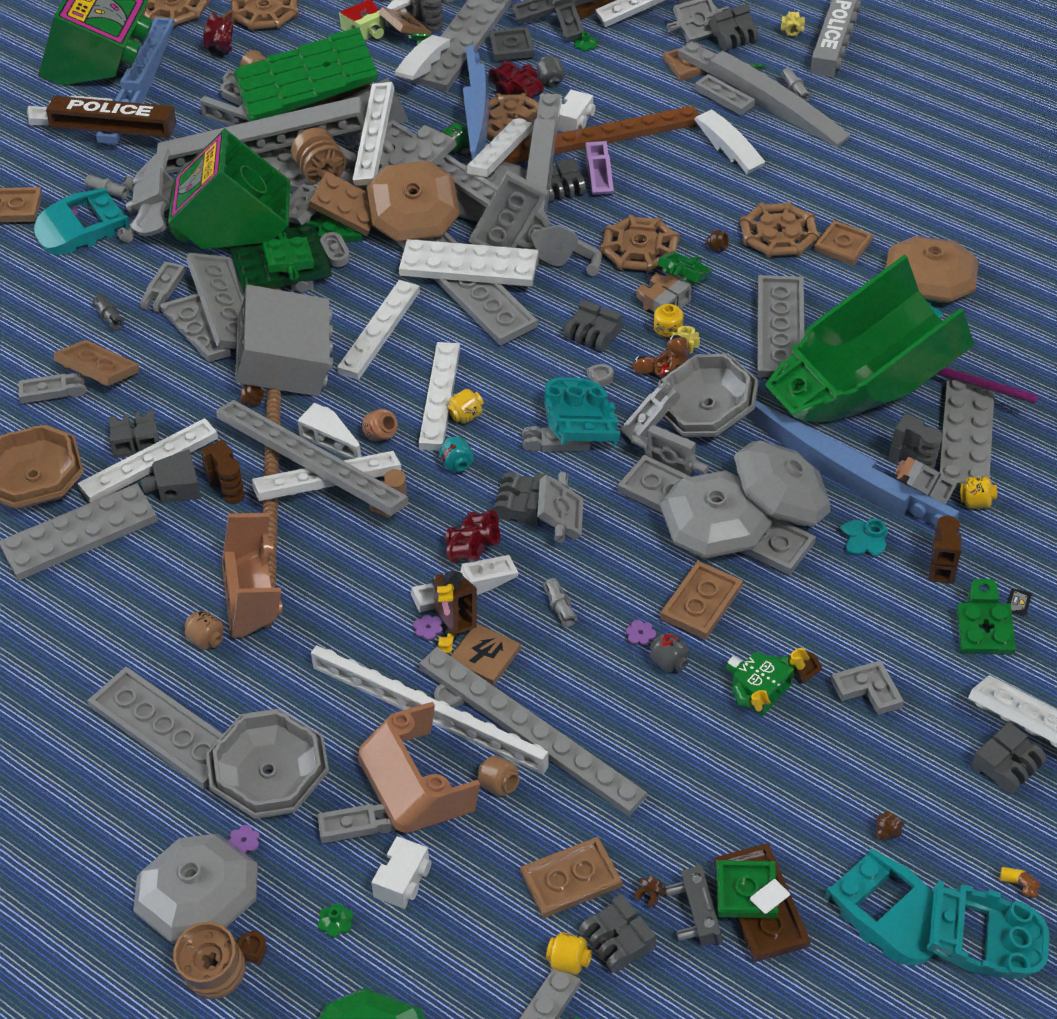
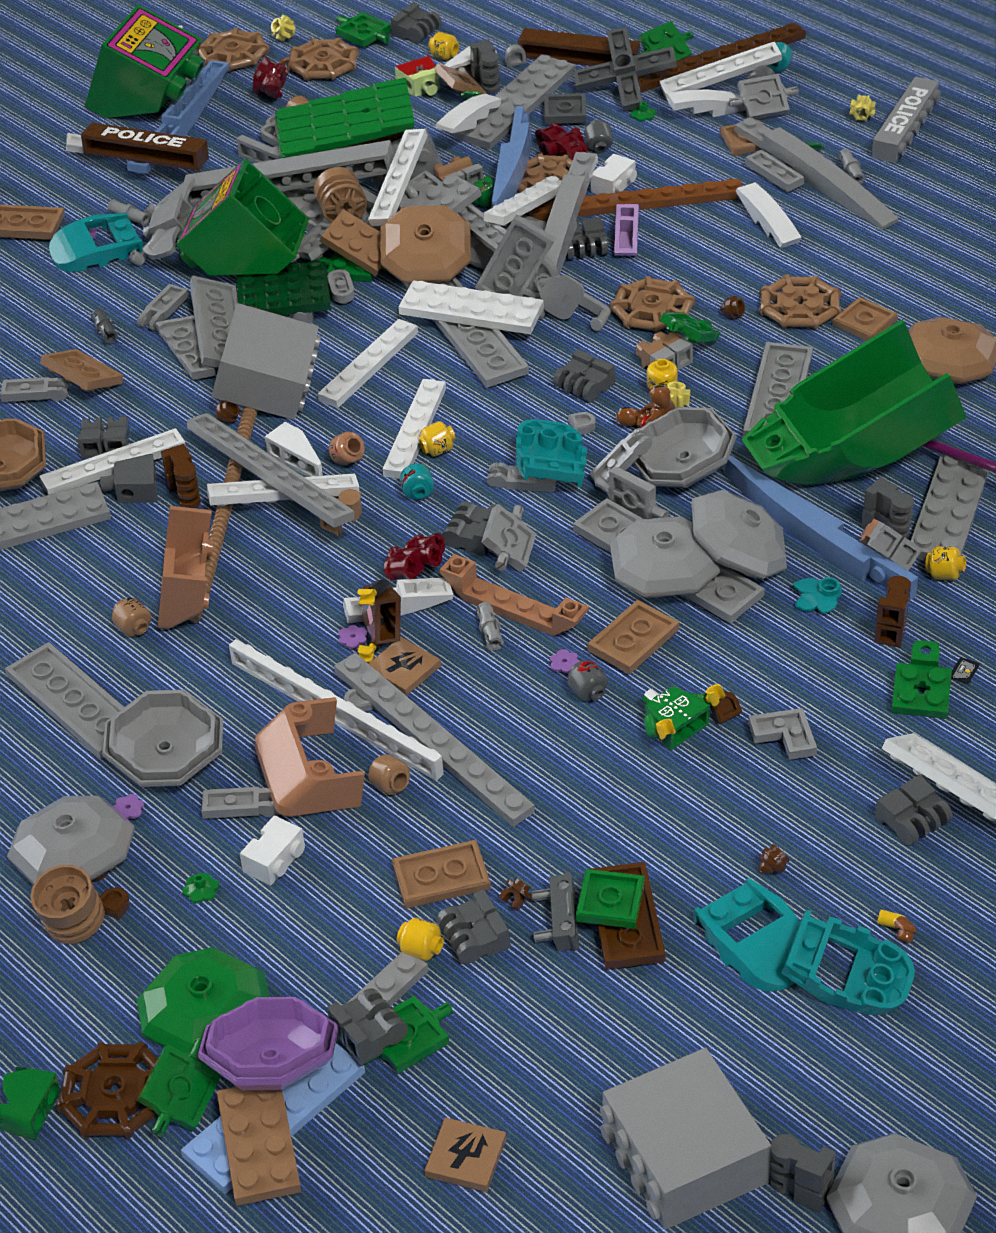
camera: 10 degrees right, 5 degrees down
green plate [262,232,314,280] -> none
dark grey legs [708,3,759,51] -> none
white sticker [750,879,790,914] -> none
none -> hips [433,156,483,184]
none -> nougat slope [440,554,589,636]
none -> white slope [667,90,746,117]

